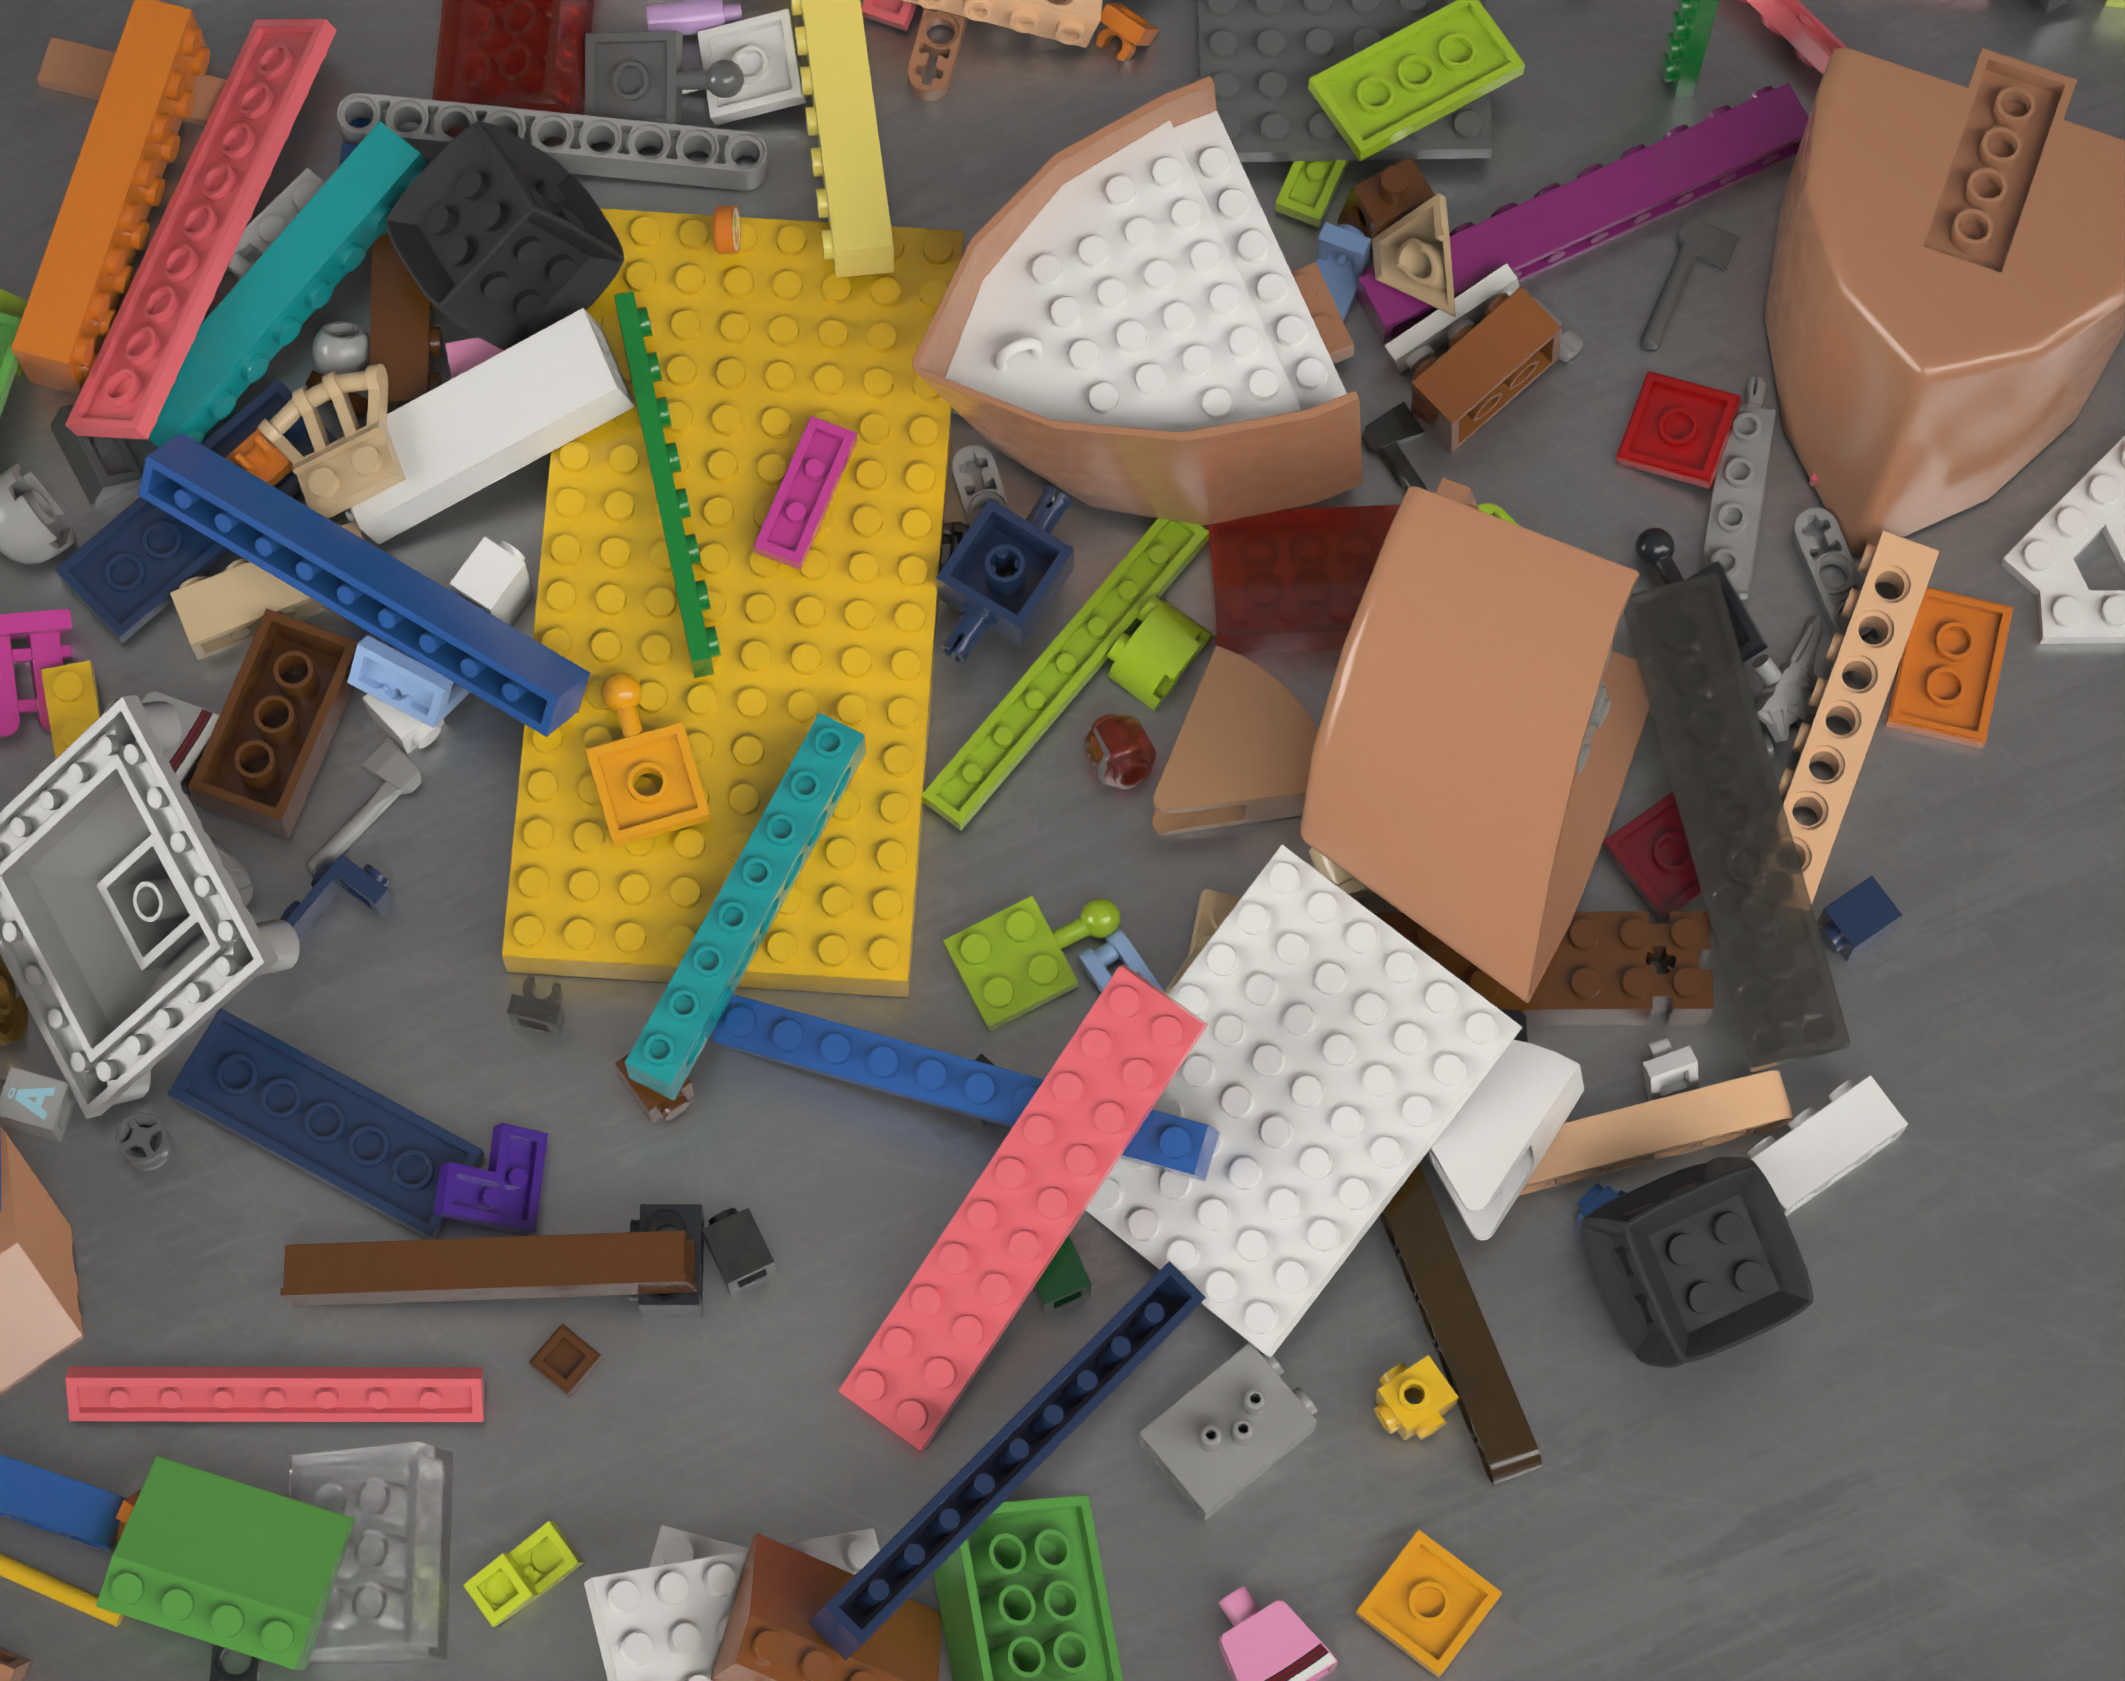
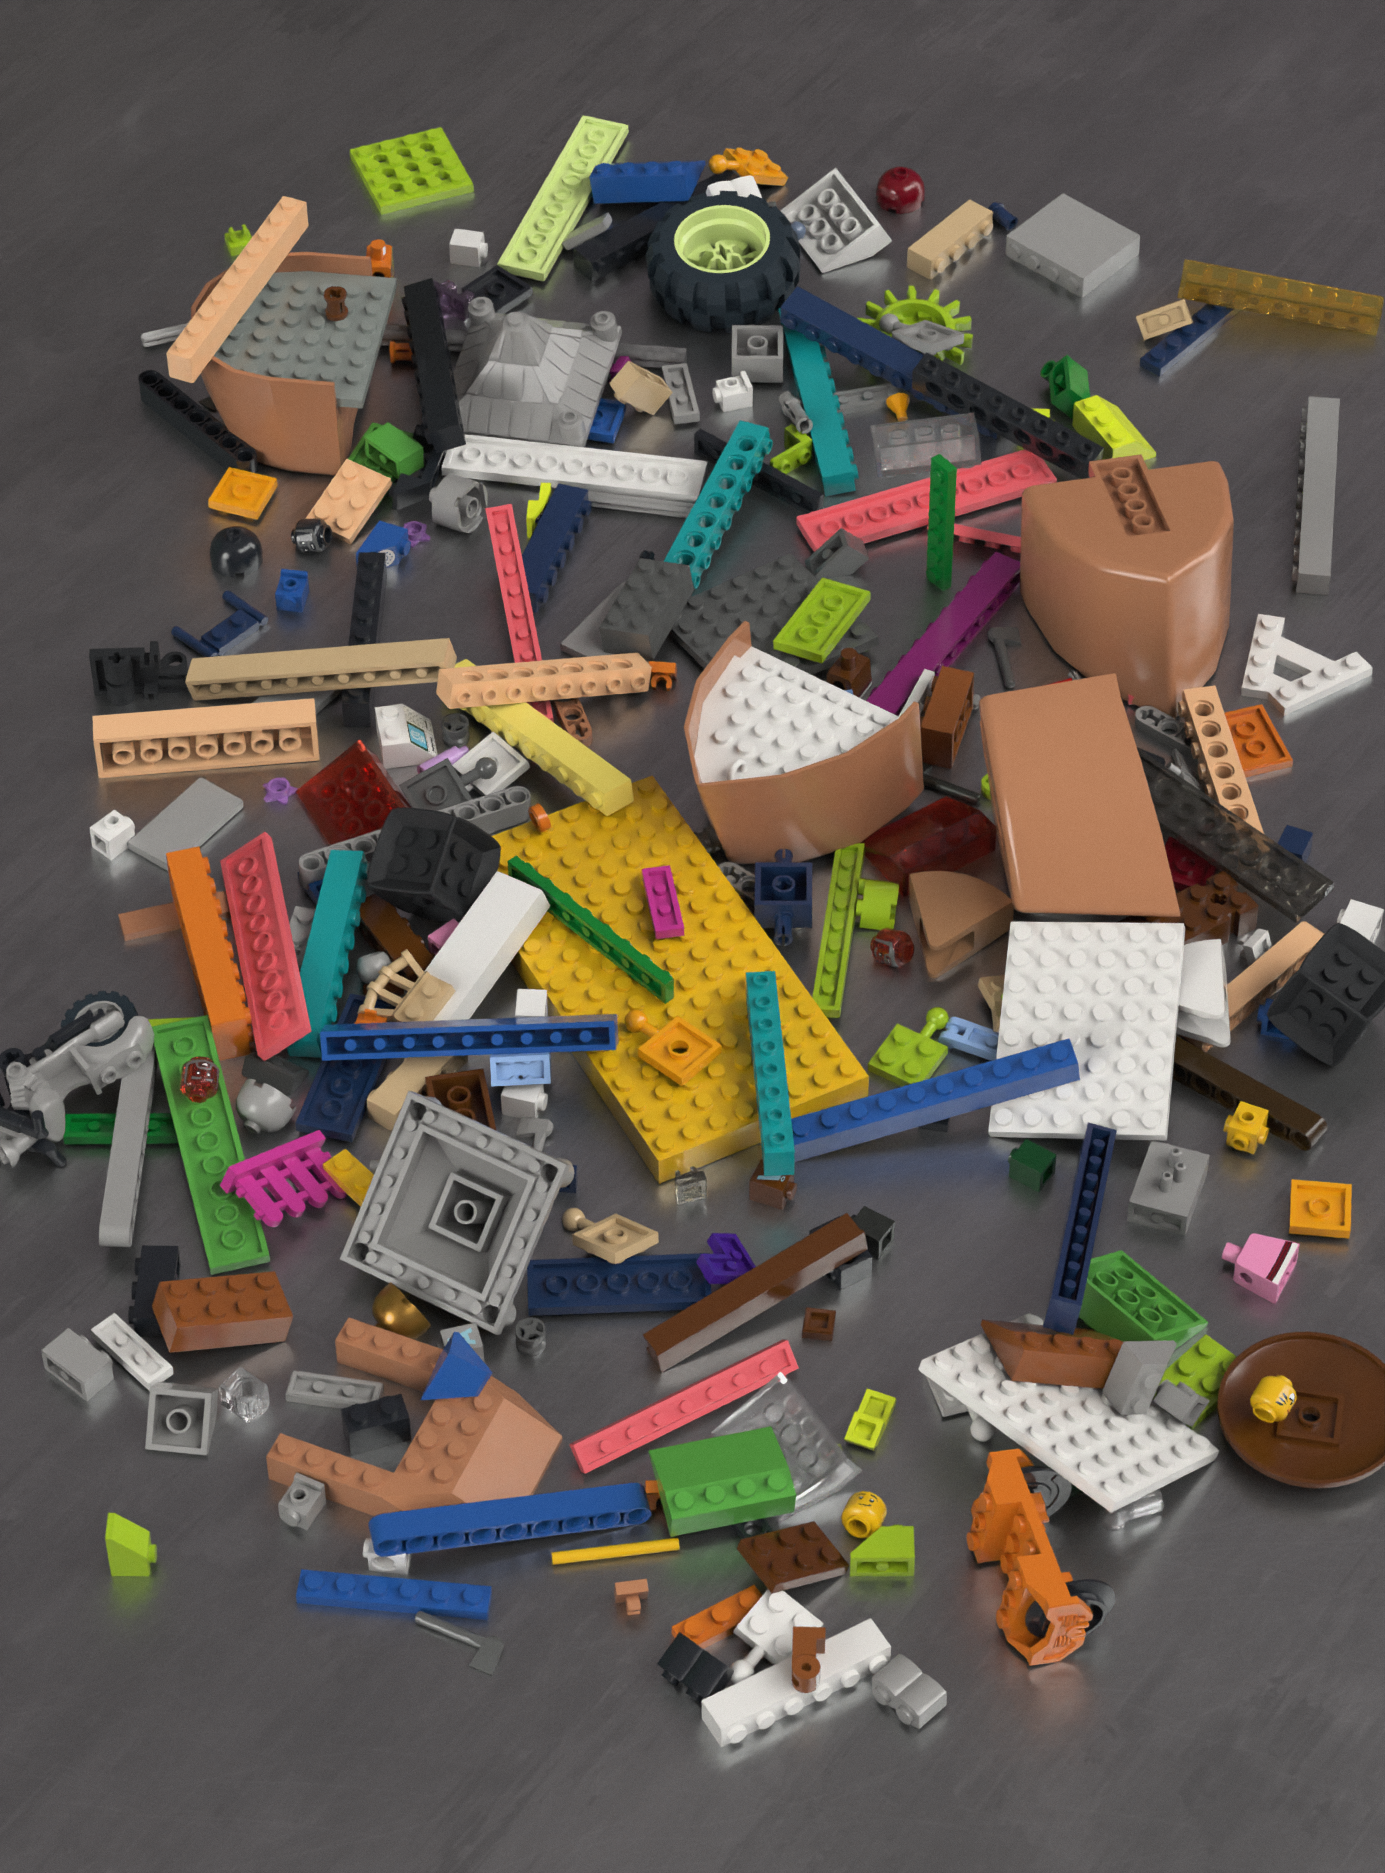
camera: 30 degrees left, 25 degrees down
coral plate [838,965,1209,1451] -> none
tan slope [1372,193,1456,317] -> none
none -> tan plate [561,1208,659,1264]

